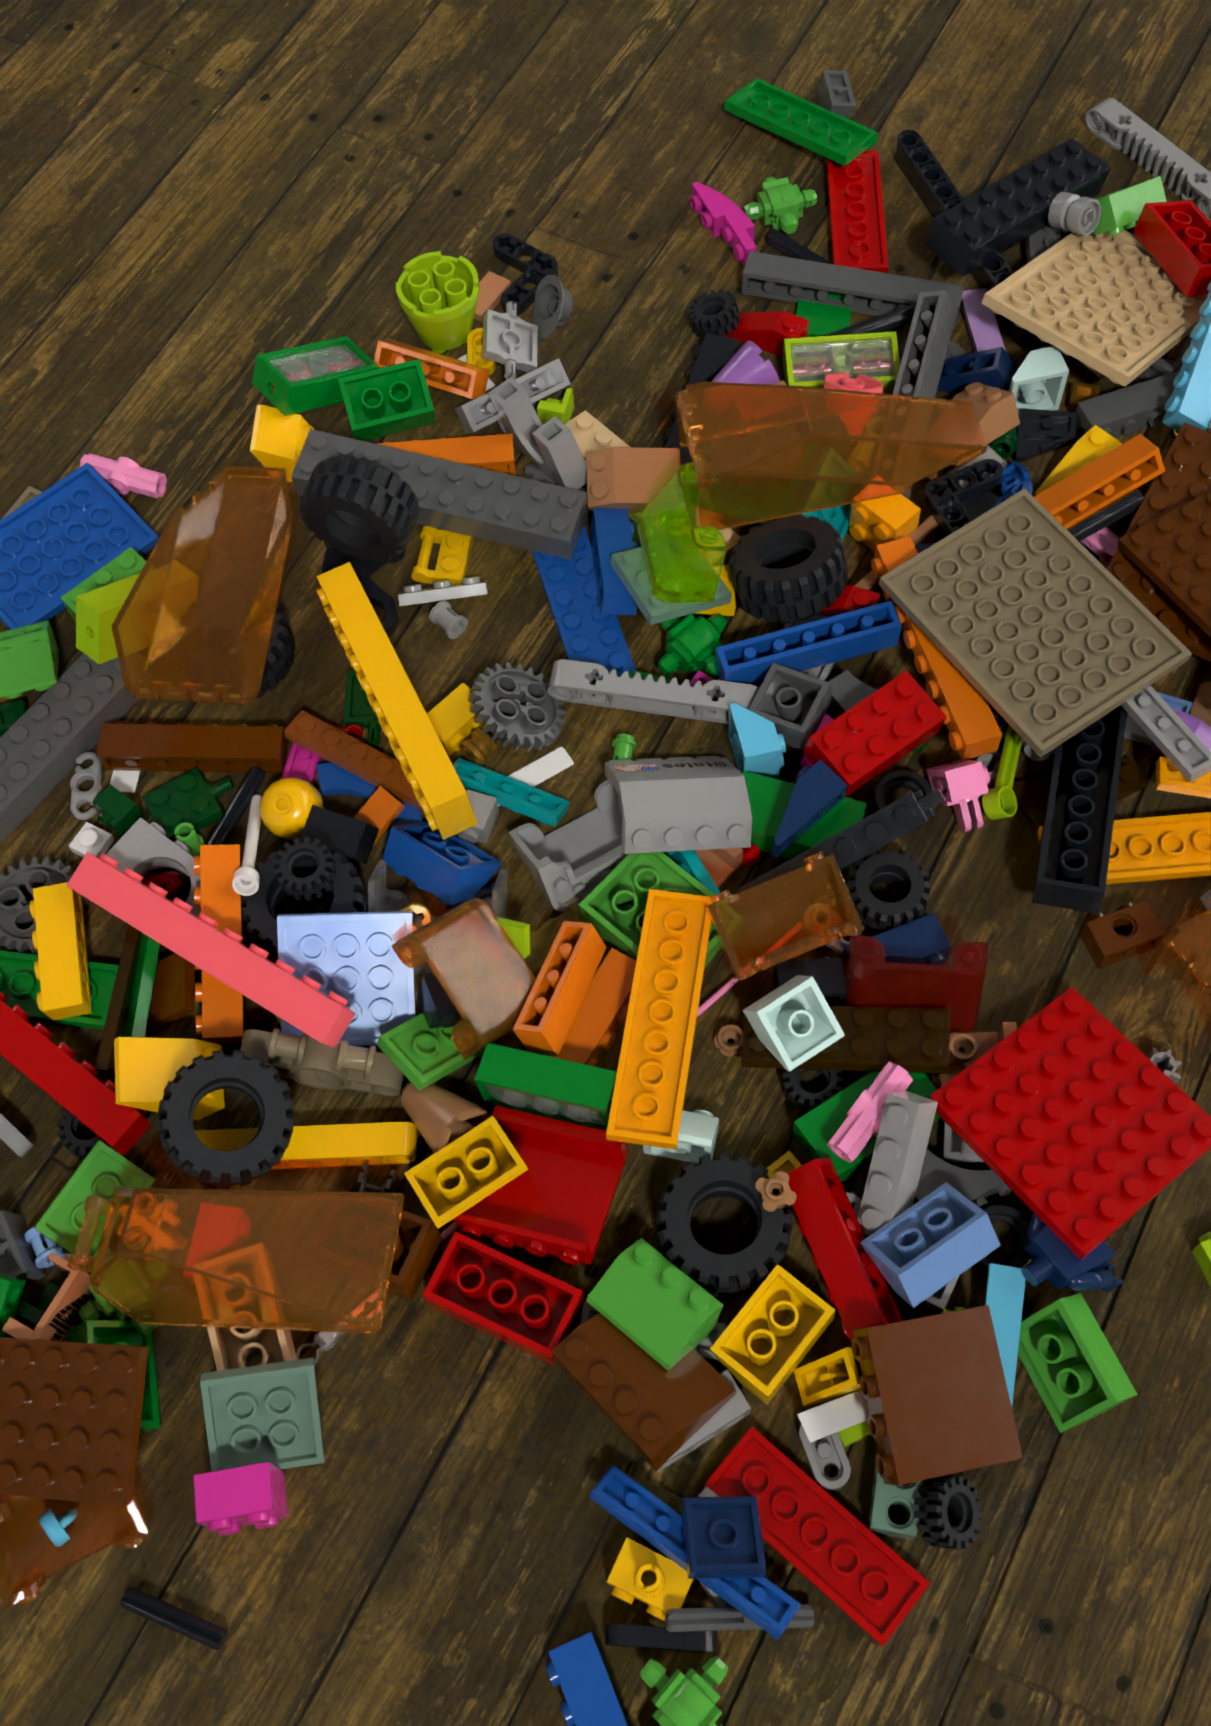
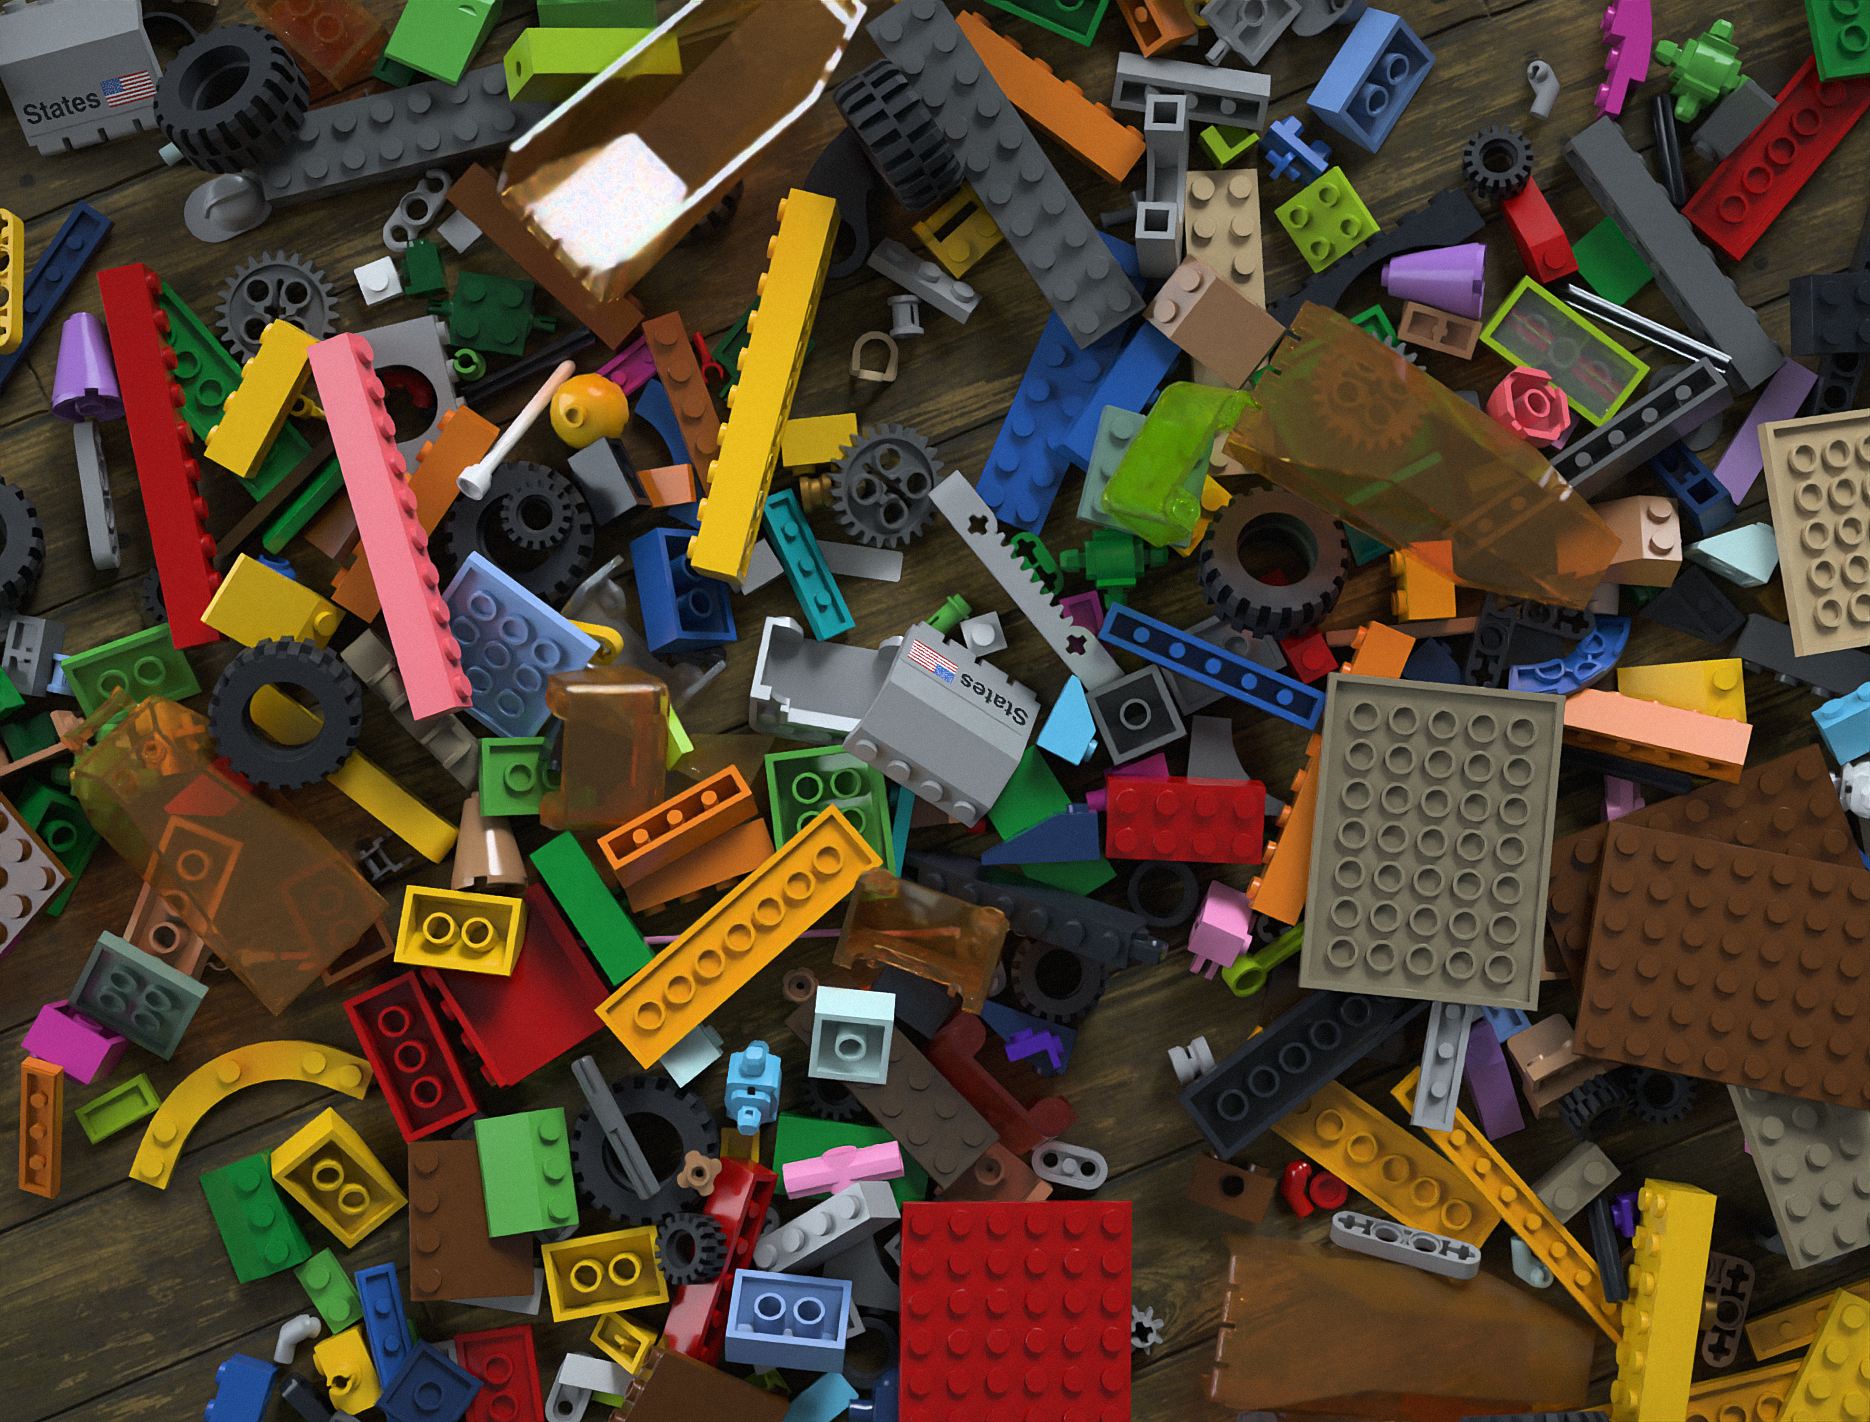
camera: 35 degrees right, 25 degrees up
none -> orange tile [19,1056,64,1199]
none -> lime tile [74,1073,162,1145]
none -> yellow plate [129,1040,375,1190]
none -> green slope [199,1147,313,1284]
none -> yellow slope [270,1107,409,1249]
none -> light grey arm [273,1314,321,1364]
none -> yellow hand [290,394,327,422]
none -> bright green plate [293,1247,363,1335]
none -> dark grey axle [571,1055,660,1200]
none -> black tyre [654,1213,728,1285]
none -> medium azure piece [724,1040,782,1136]
none -> tan piece [849,331,898,382]
none -> white plate [959,611,1007,658]
none -> dark purple bracket [1004,1028,1066,1070]
none -> light grey plate [1031,1140,1108,1190]
none -> light grey wheel [1167,1036,1215,1086]
none -> blue hips [1257,116,1332,187]
none -> lime plate [1274,166,1381,274]
none -> red arm [1280,1159,1314,1219]
none -> medium blue slope [1306,7,1437,154]
none -> red tile [1308,1169,1348,1209]
none -> light grey arm [1527,61,1560,120]
none -> dark grey slope [1689,79,1779,164]

